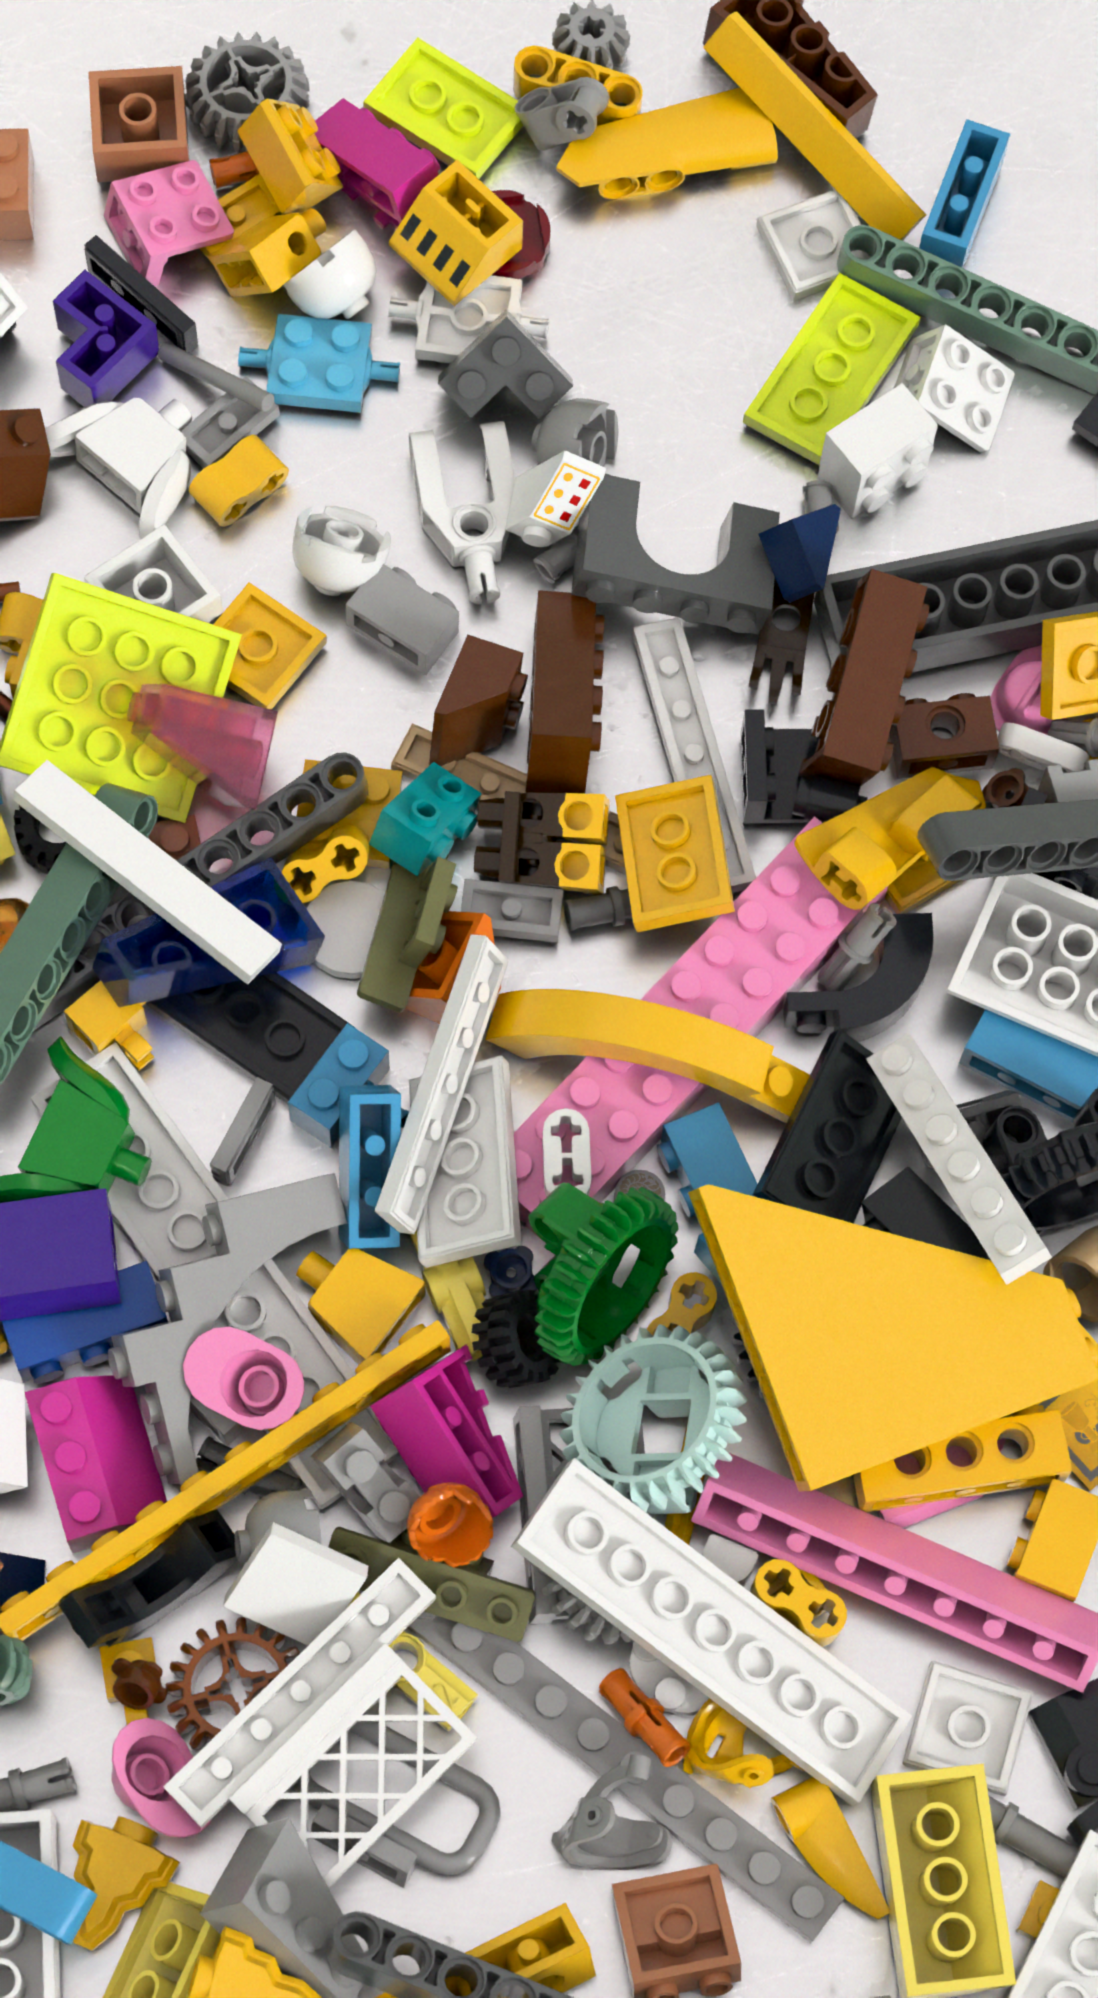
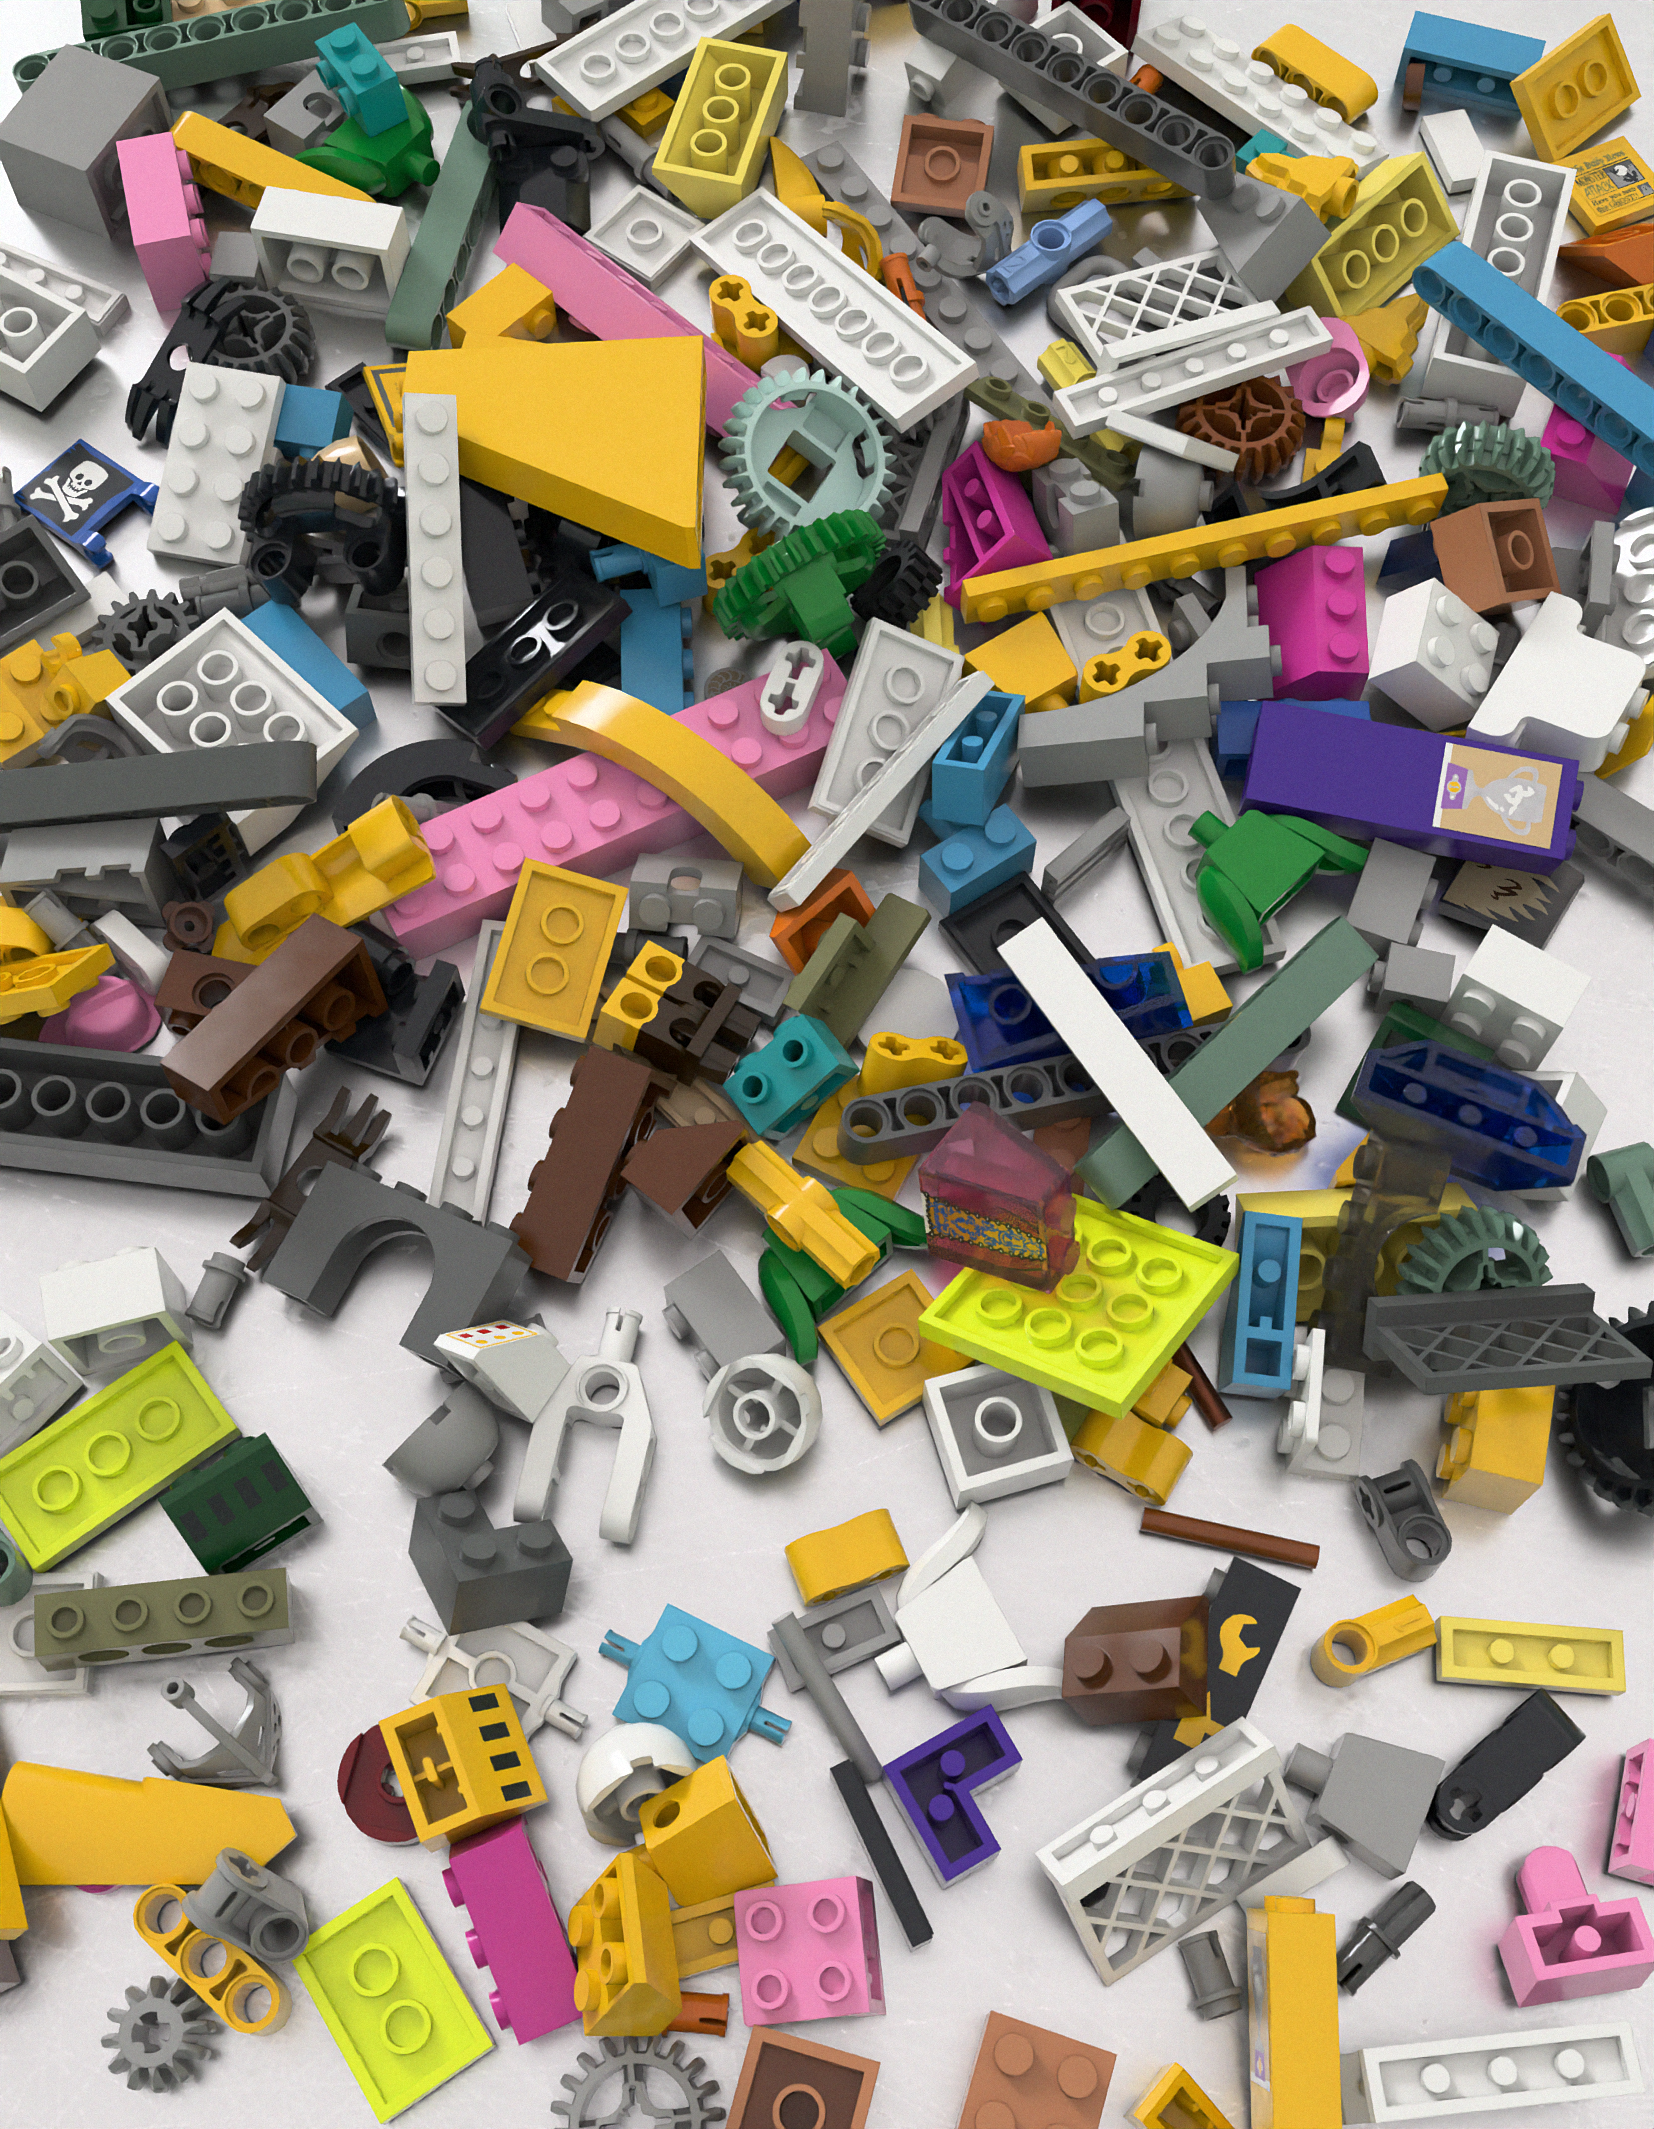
camera: 155 degrees left, 5 degrees down
reddish brown plate [111,1658,168,1710] -> none
bright pink piece [183,1327,304,1430] -> none
dark blue slope [758,504,841,603] -> none
none -> olive brick [34,1567,295,1672]
none -> light grey helmet [147,1657,282,1790]
none -> dark green slope [158,1432,324,1576]
none -> light grey brick [629,853,744,938]
none -> yellow piece [726,1140,880,1289]
none -> green torso [756,1186,942,1366]
none -> light blue piece [985,198,1113,306]
none -> yellow axle [1079,631,1171,704]

